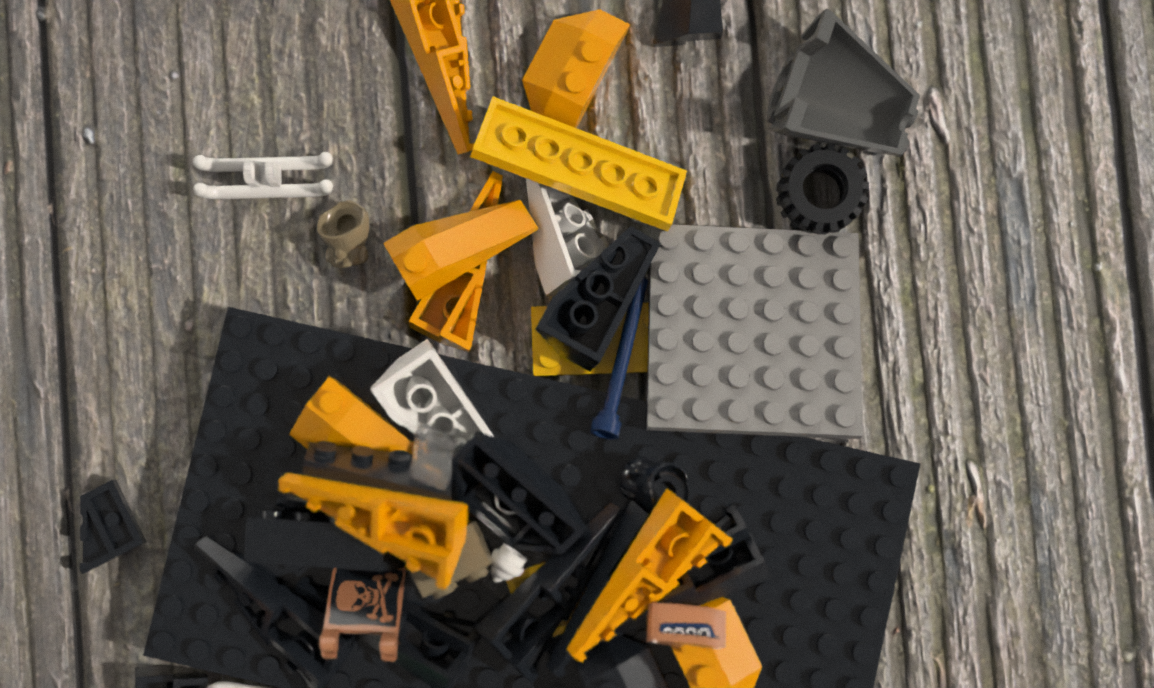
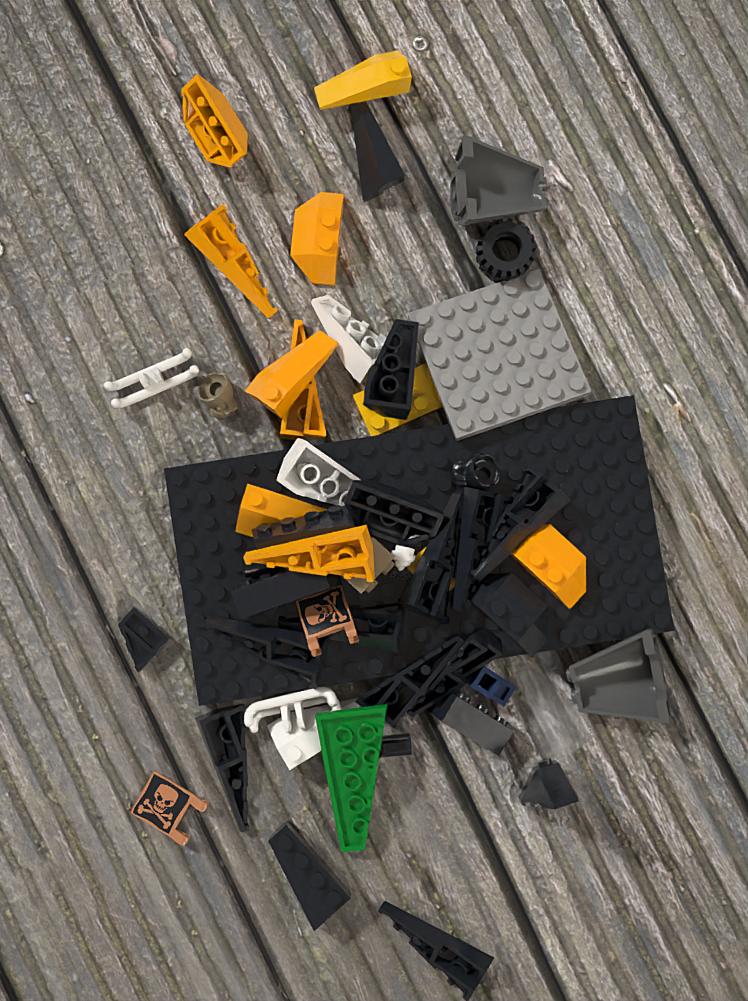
camera: 20 degrees left, 0 degrees up
clear tile [410,423,454,490] -> none
yellow plate [470,96,687,232] -> none
light orange wedge [567,489,733,662] -> none
dark blue piece [590,277,648,440] -> none
nougat slope [647,603,726,650] -> none

